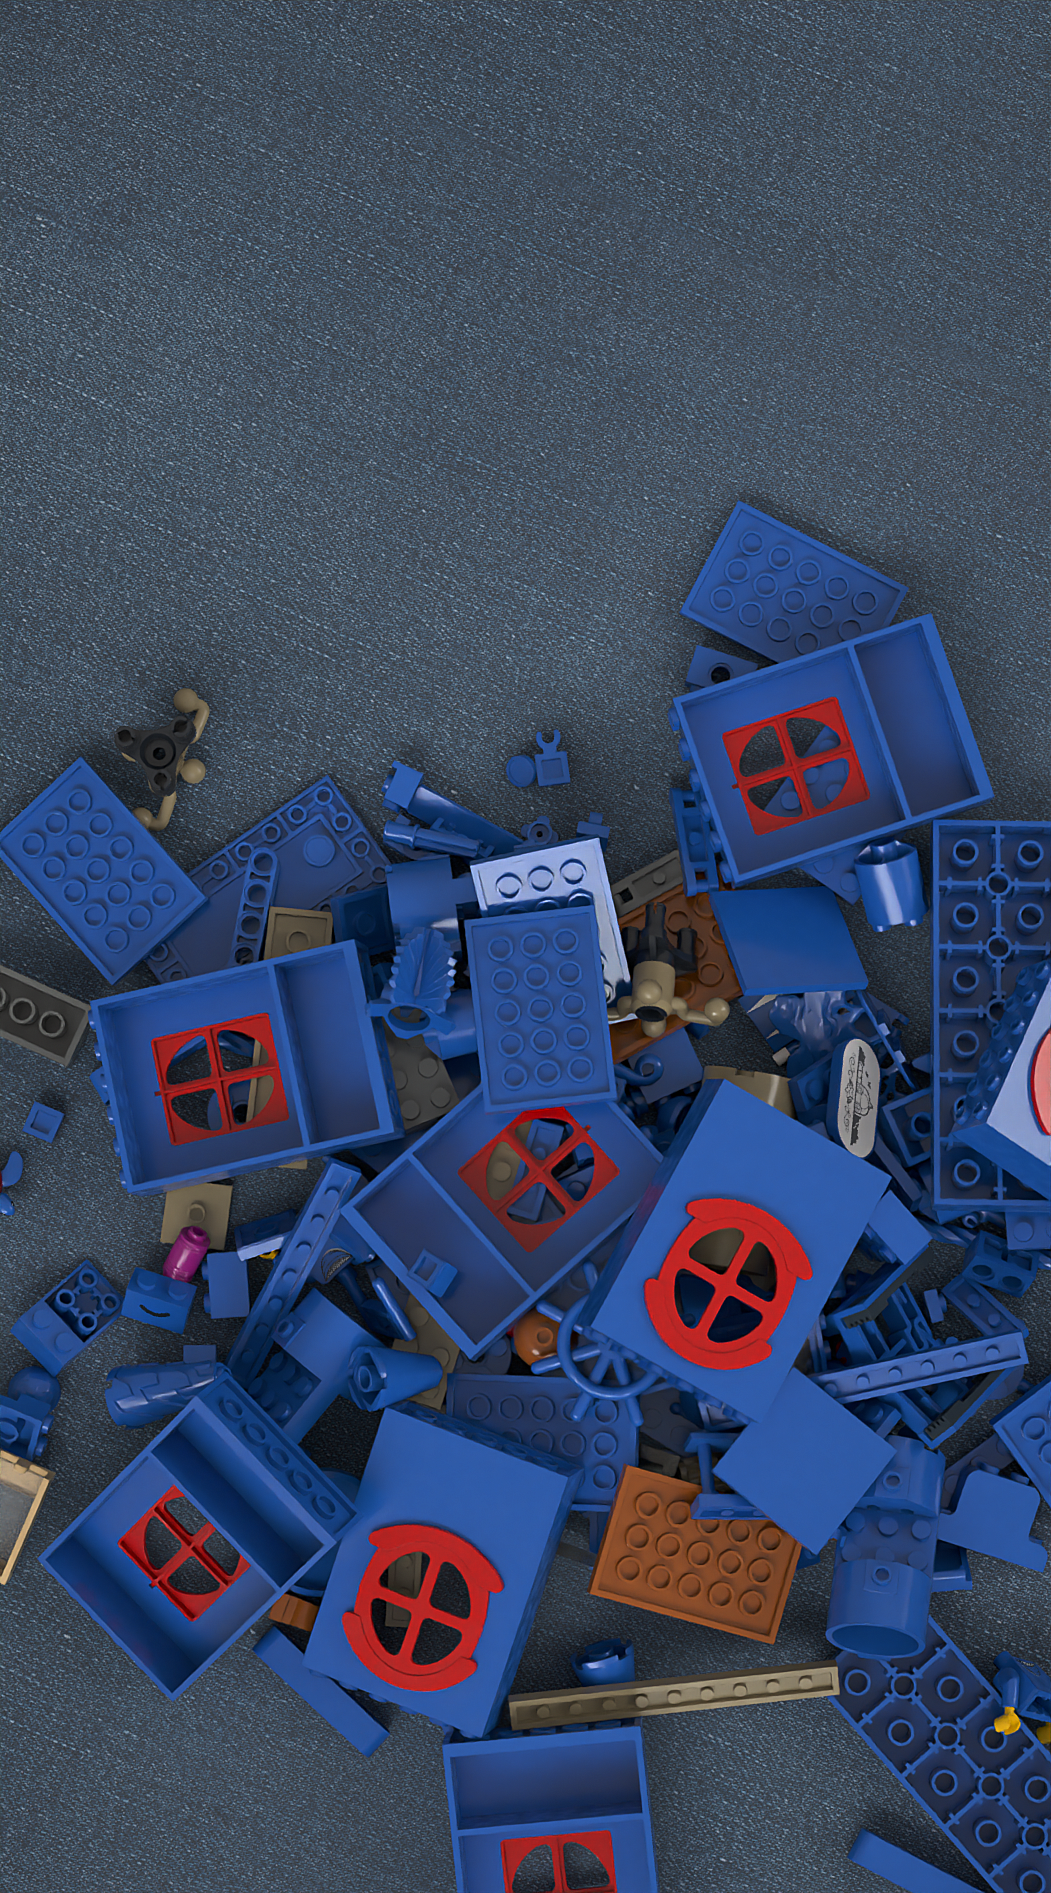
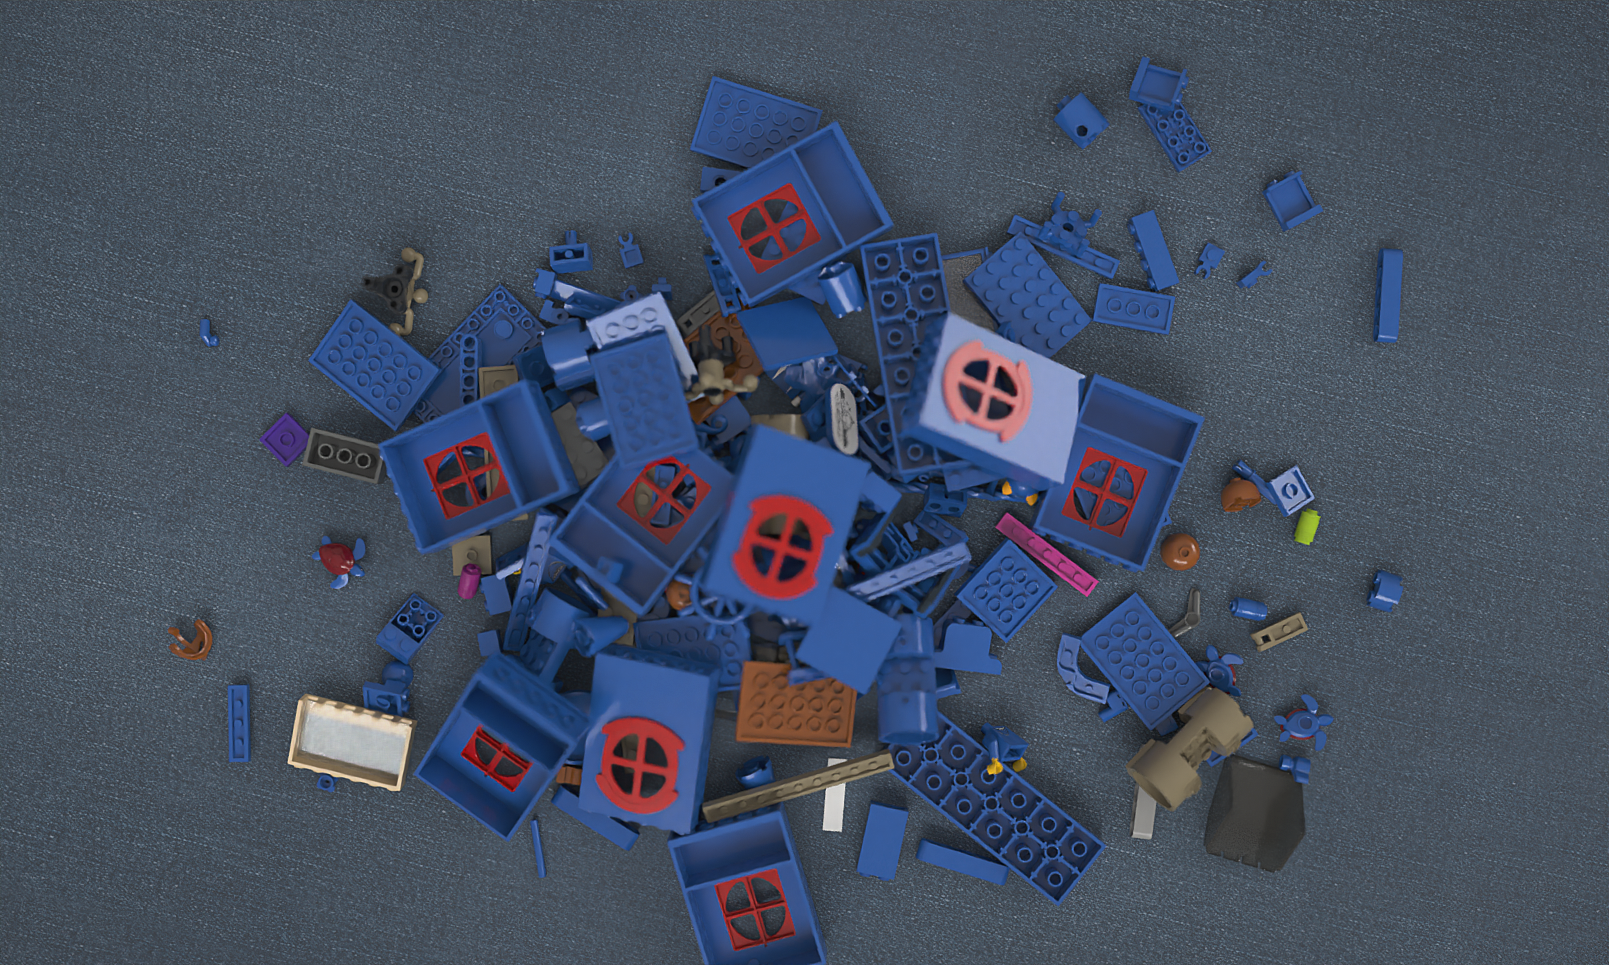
camera: 10 degrees left, 5 degrees up
blue plate [22,1101,66,1144] -> none
blue cone [105,1360,232,1430] -> none
blue brick [121,1267,197,1334] -> none
blue piece [364,927,457,1039] -> none
blue axle [383,820,479,859] -> none
blue piece [506,755,537,787] -> none
none -> blue bar [530,819,546,878]
none -> blue brick [549,230,593,274]
none -> white sticker [823,758,847,832]
none -> blue panel [856,800,909,881]

